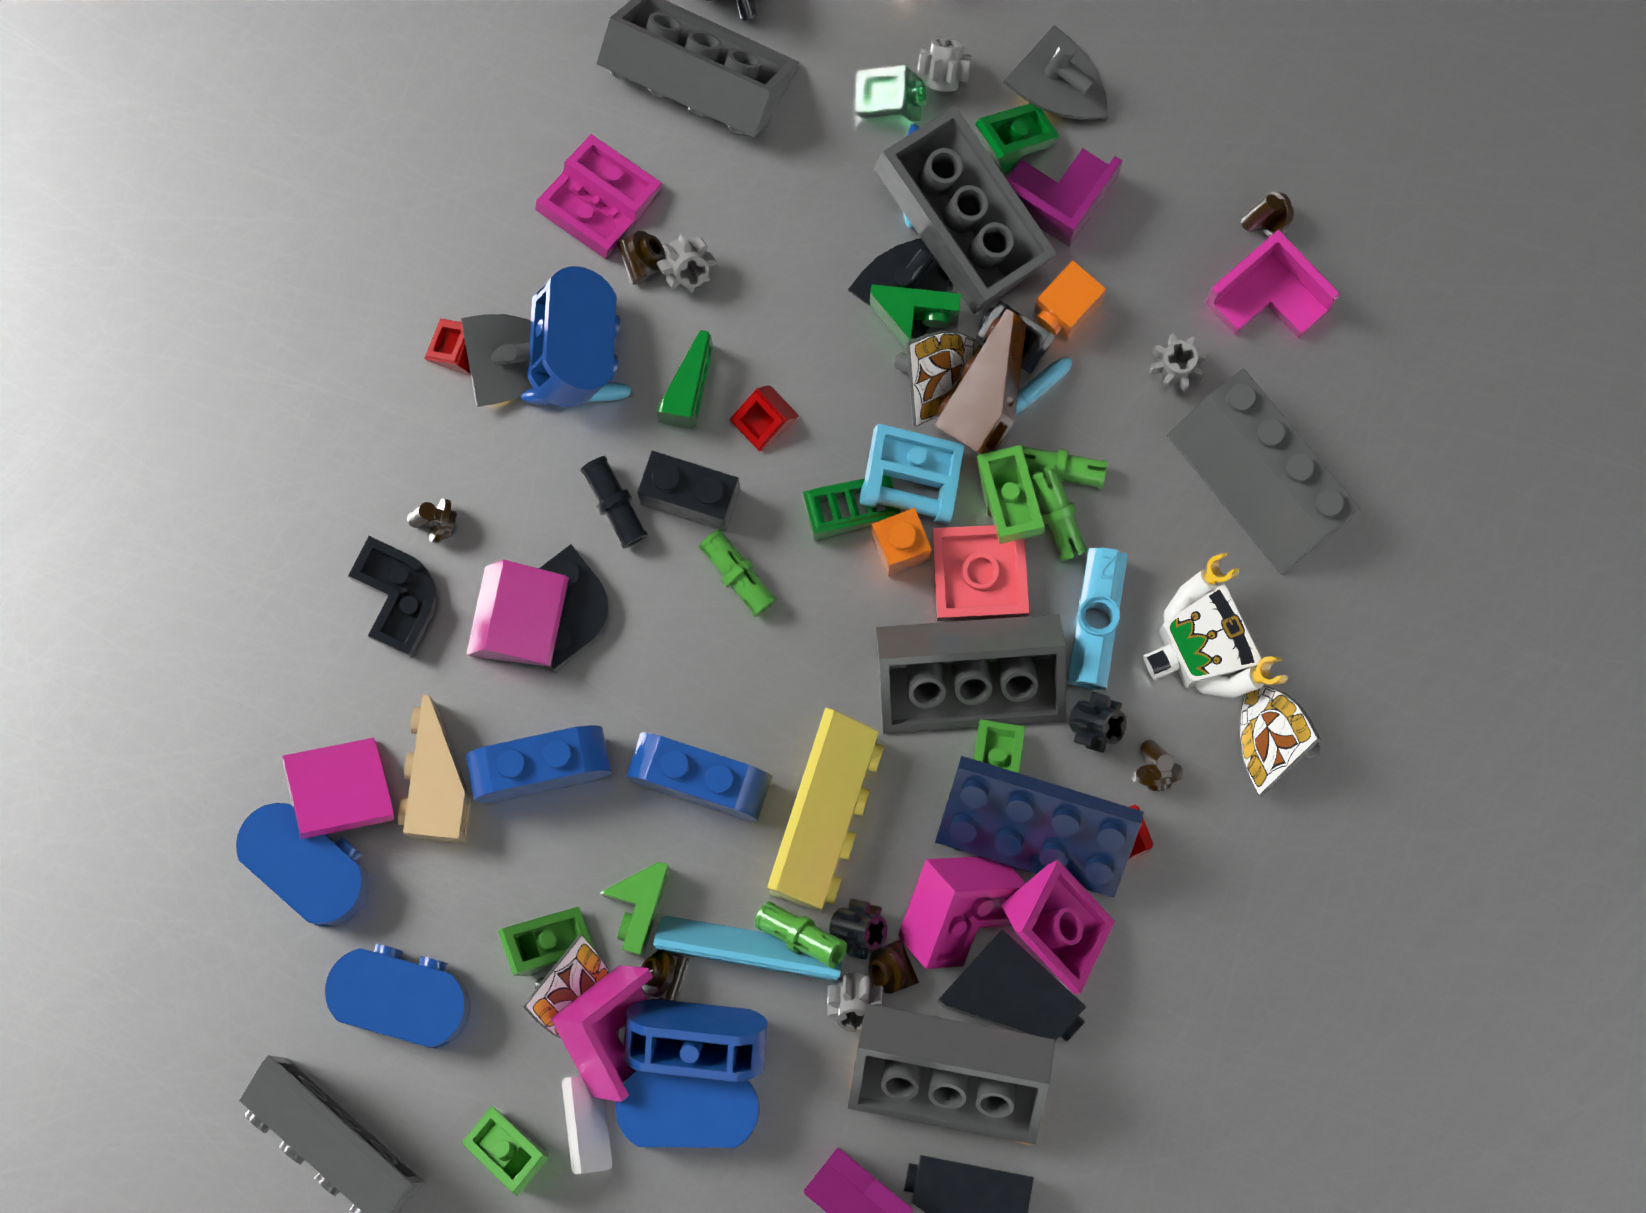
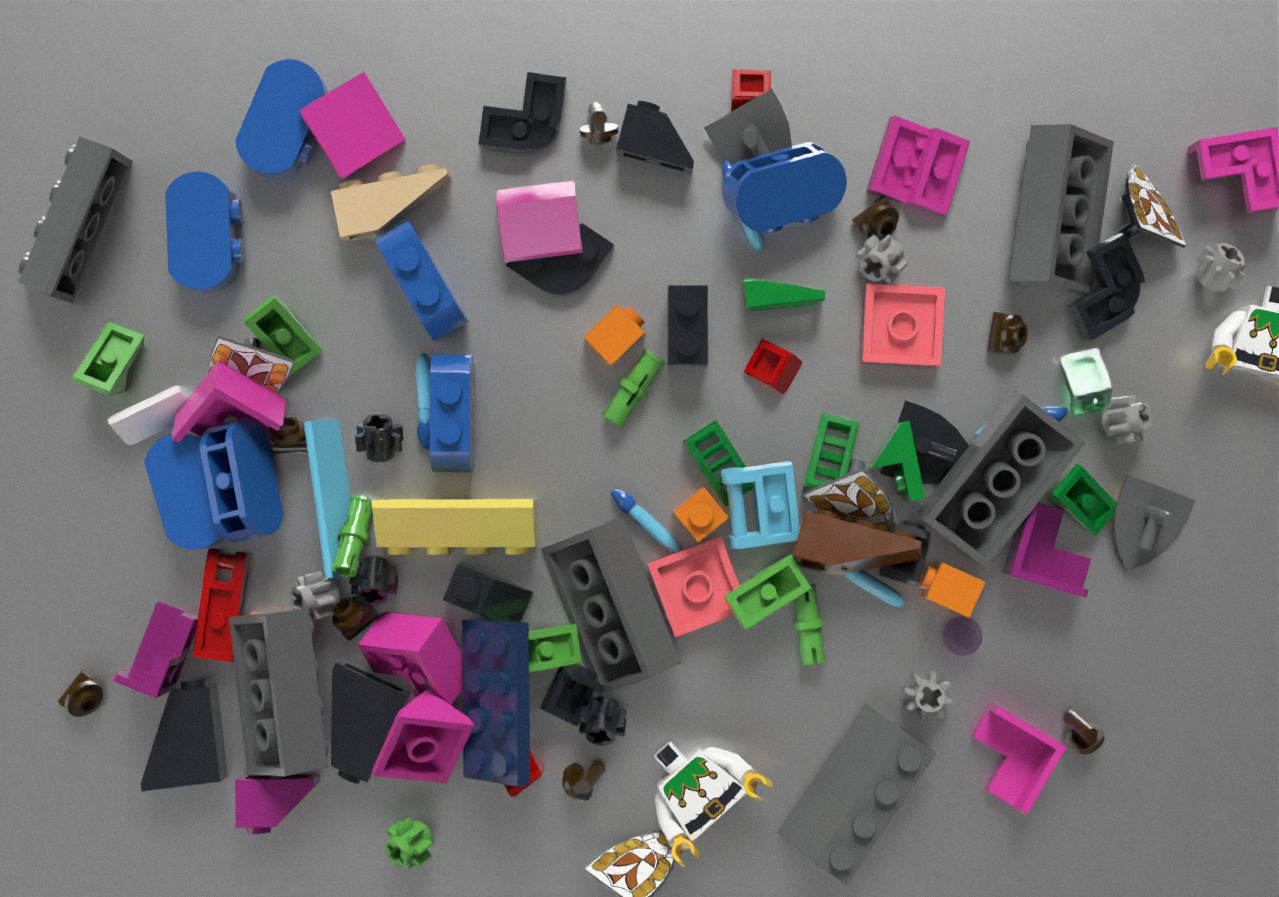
camera: 75 degrees right, 10 degrees up
black pin [580,456,648,549] -> none
bright green slope [600,862,671,958] -> none
bright green pin [1030,465,1088,560] -> none
medium azure piece [1067,547,1128,690] -> none
none -> red plate [192,548,250,662]
none -> magenta slope [235,773,320,834]
none -> black gear [354,413,404,462]
none -> bright green gear [385,818,433,869]
none -> medium azure piece [416,353,431,449]
none -> black slope [443,562,533,622]
none -> black bracket [539,664,606,727]
none -> orange brick [584,304,645,368]
none -> medium azure piece [611,489,684,554]
none -> black slope [616,101,694,175]
none -> green slope [802,412,860,492]
none -> coral plate [861,283,945,367]
none -> clear purple plate [943,616,983,656]
none -> dark brown plate [987,312,1028,354]
none -> black plate [1069,233,1145,340]

